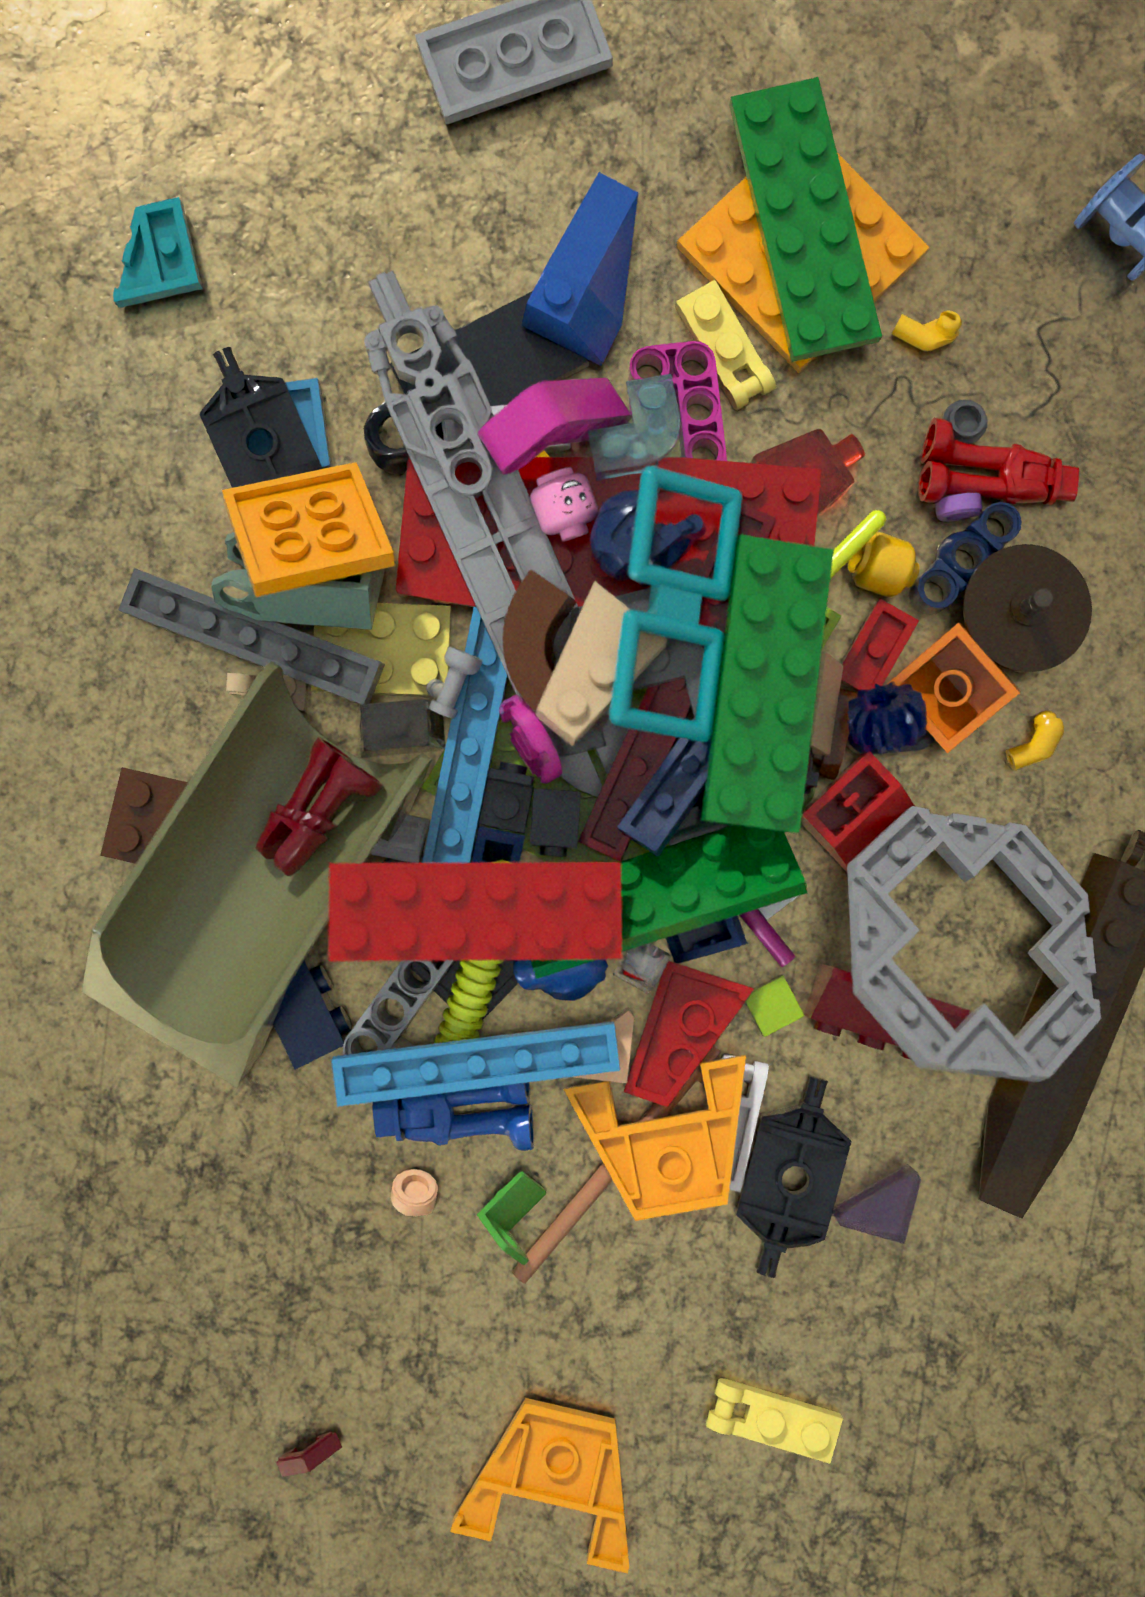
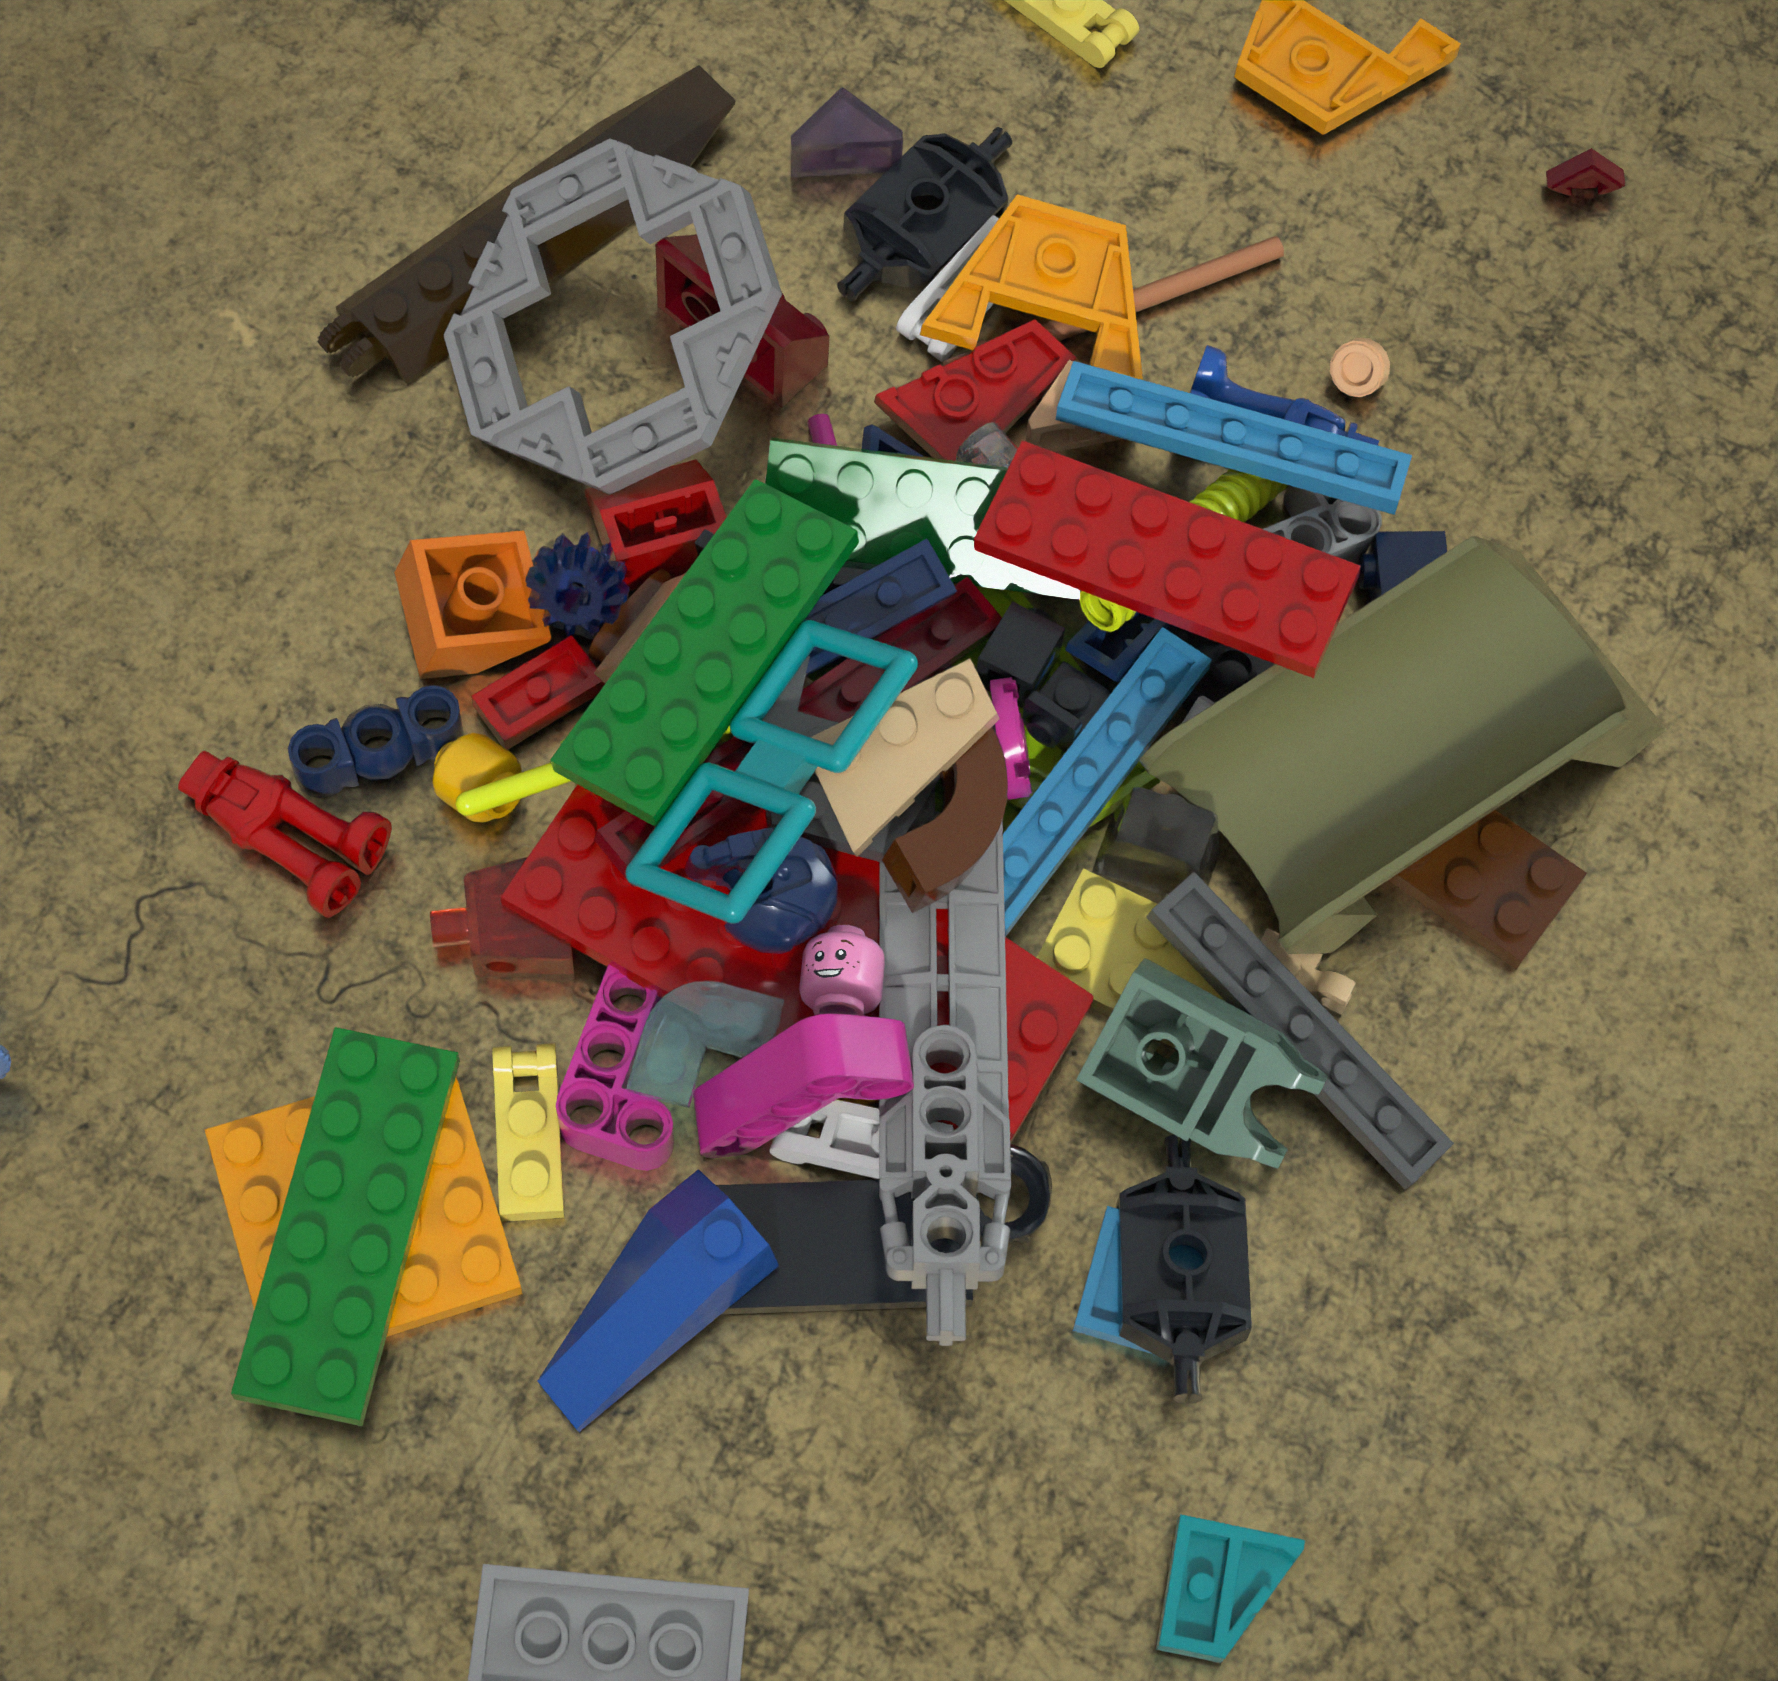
camera: 160 degrees left, 20 degrees down
light orange plate [222,462,395,597] -> none
dark red piece [255,736,384,876] -> none
light grey piece [426,646,483,719] -> none
bright green bracket [477,1172,546,1265] -> none
lime tile [746,975,805,1037] -> none
yellow arm [892,311,962,351] -> none
medium lavender tile [935,493,983,521] -> none
dark grey plate [942,400,988,444] -> none
dark brown piece [963,544,1092,672] -> none
yellow arm [1006,710,1064,771] -> none

